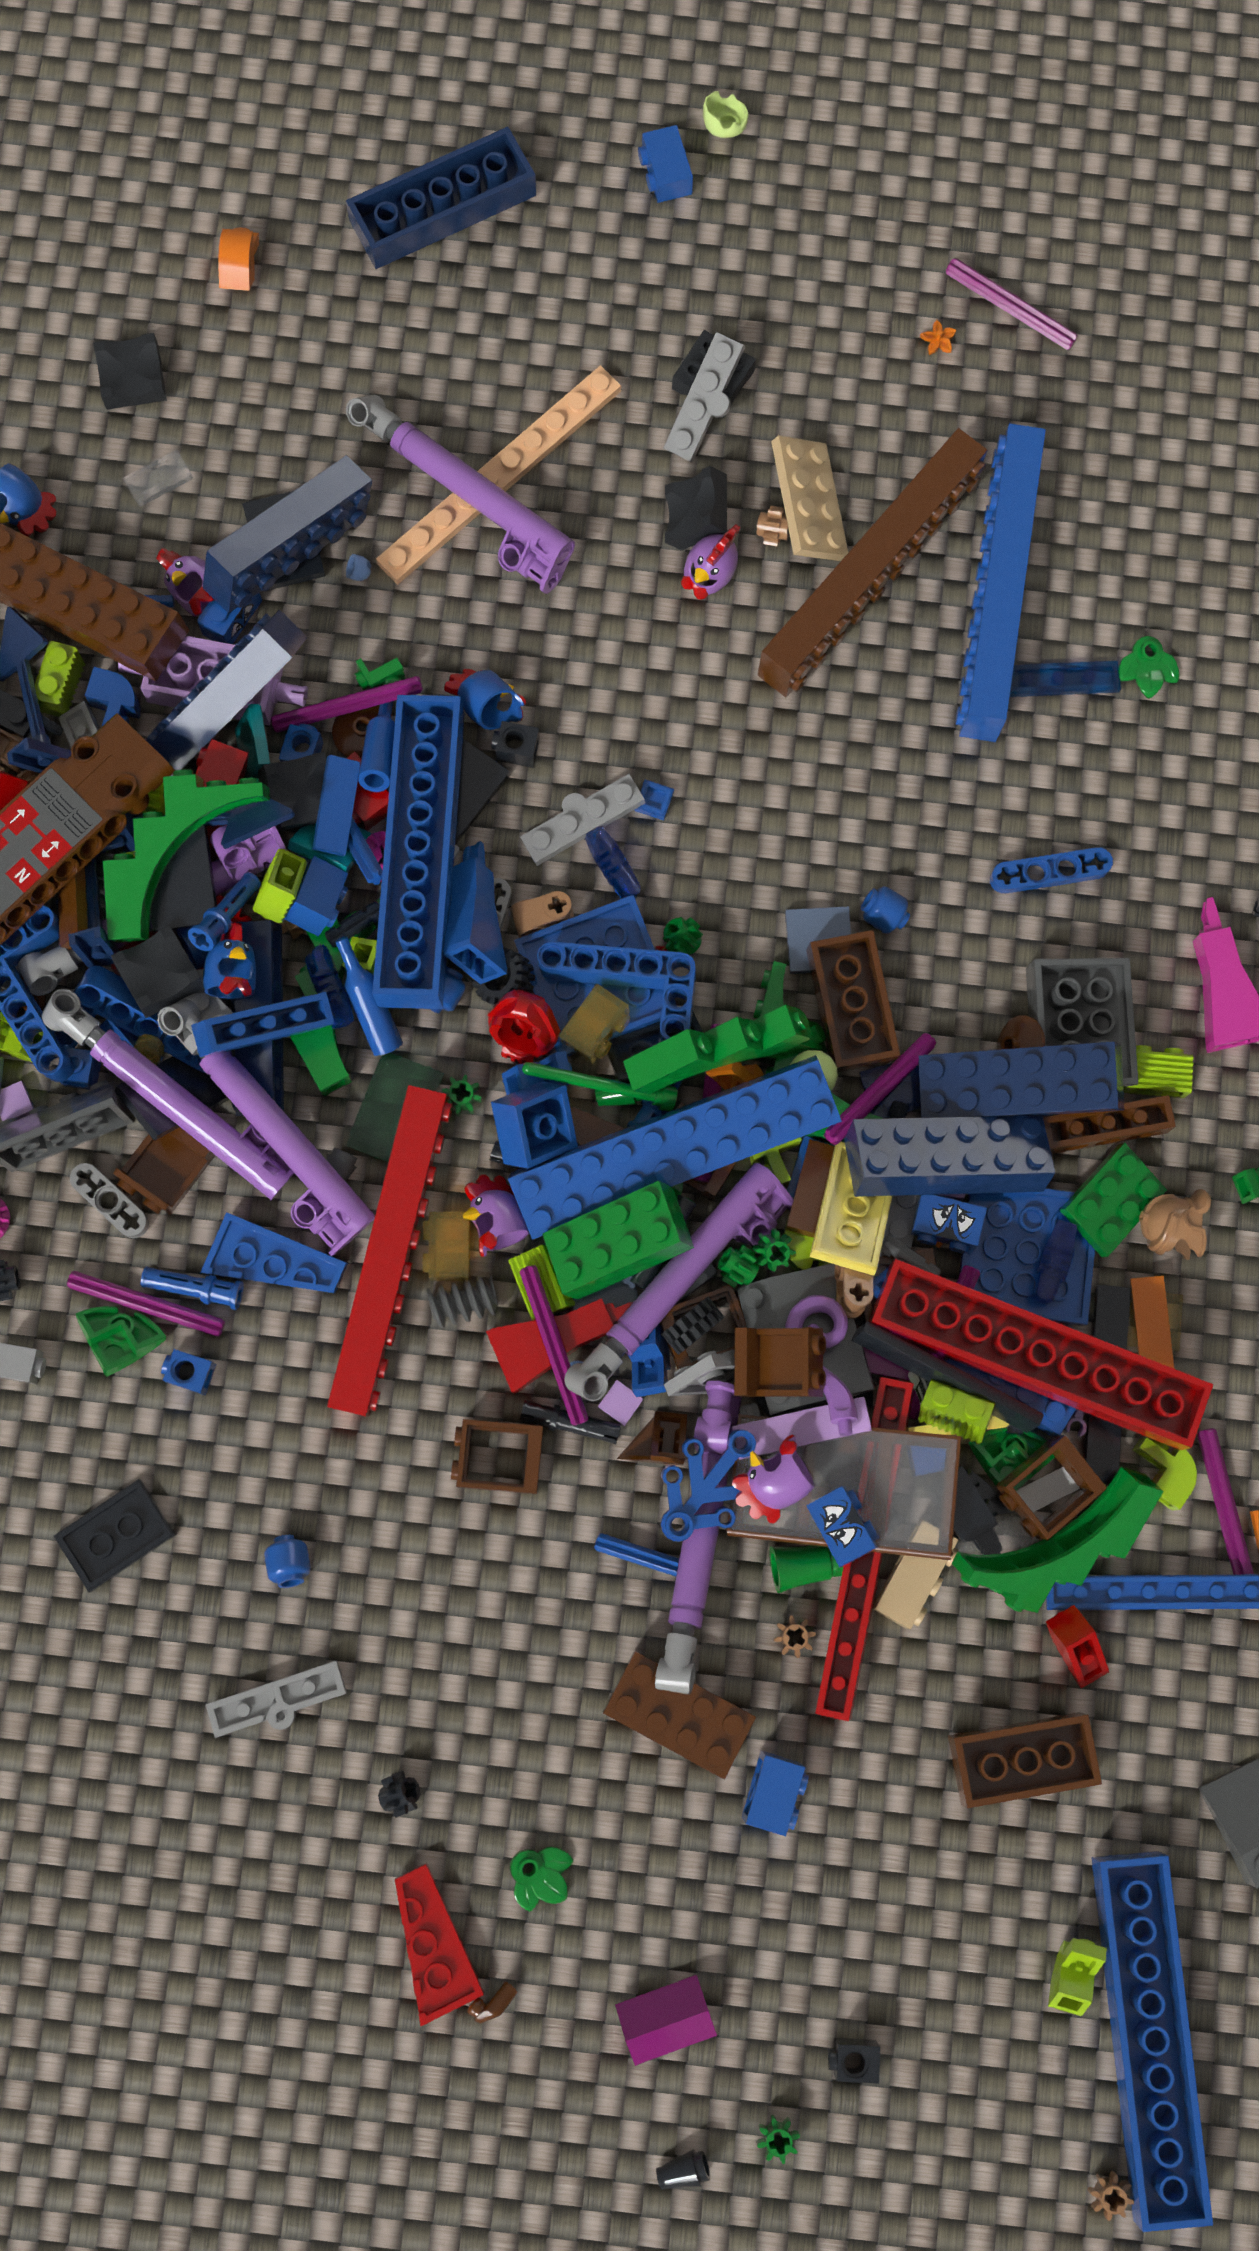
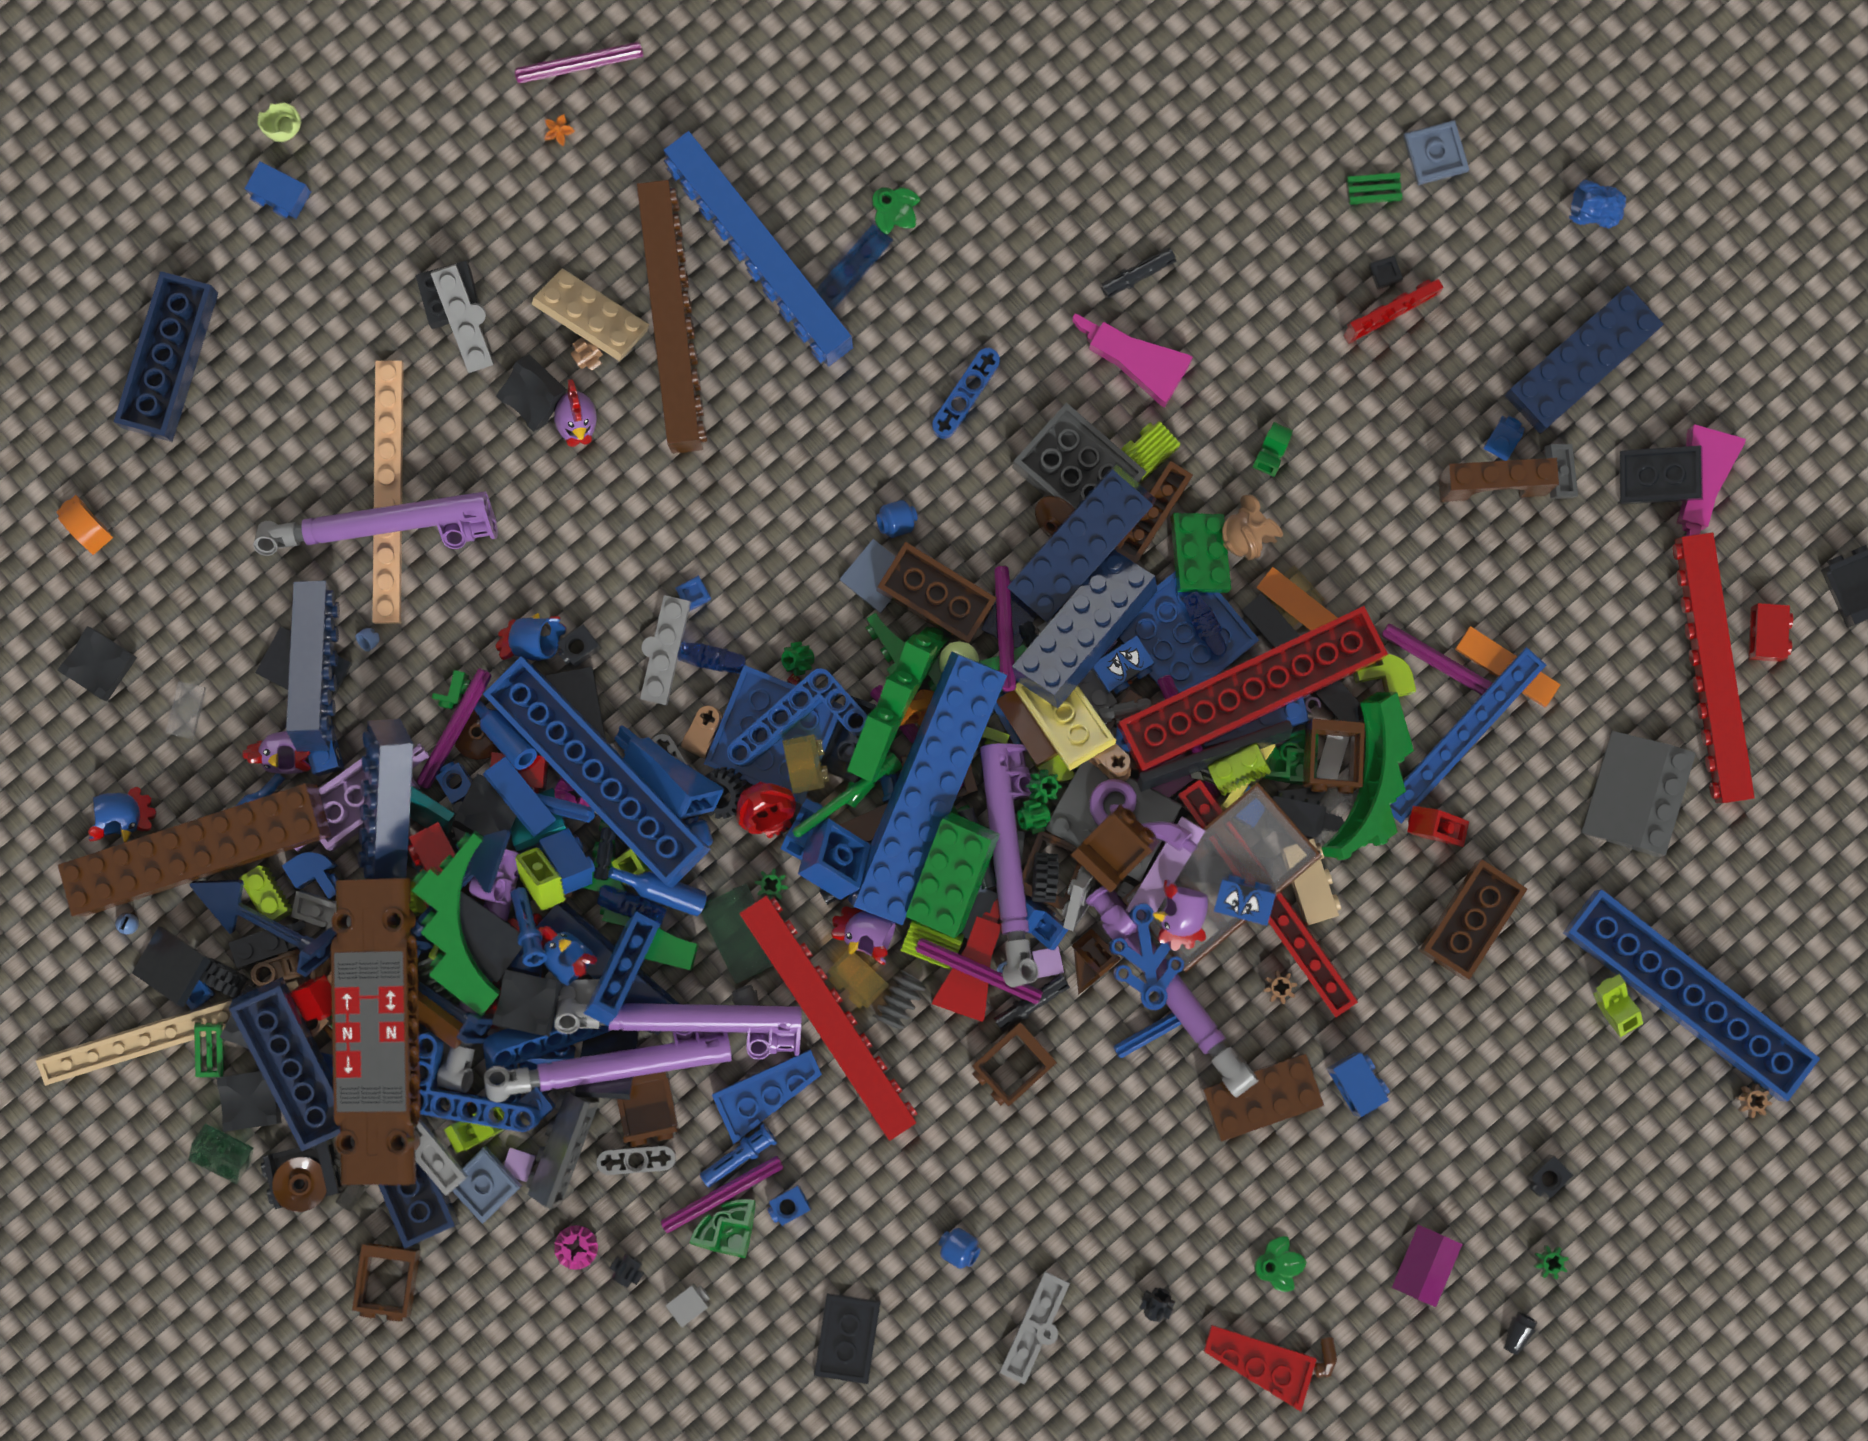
camera: 40 degrees left, 5 degrees up
clear yellow bush [134,1034,165,1065] -> none
green plant [769,1545,844,1593] -> none

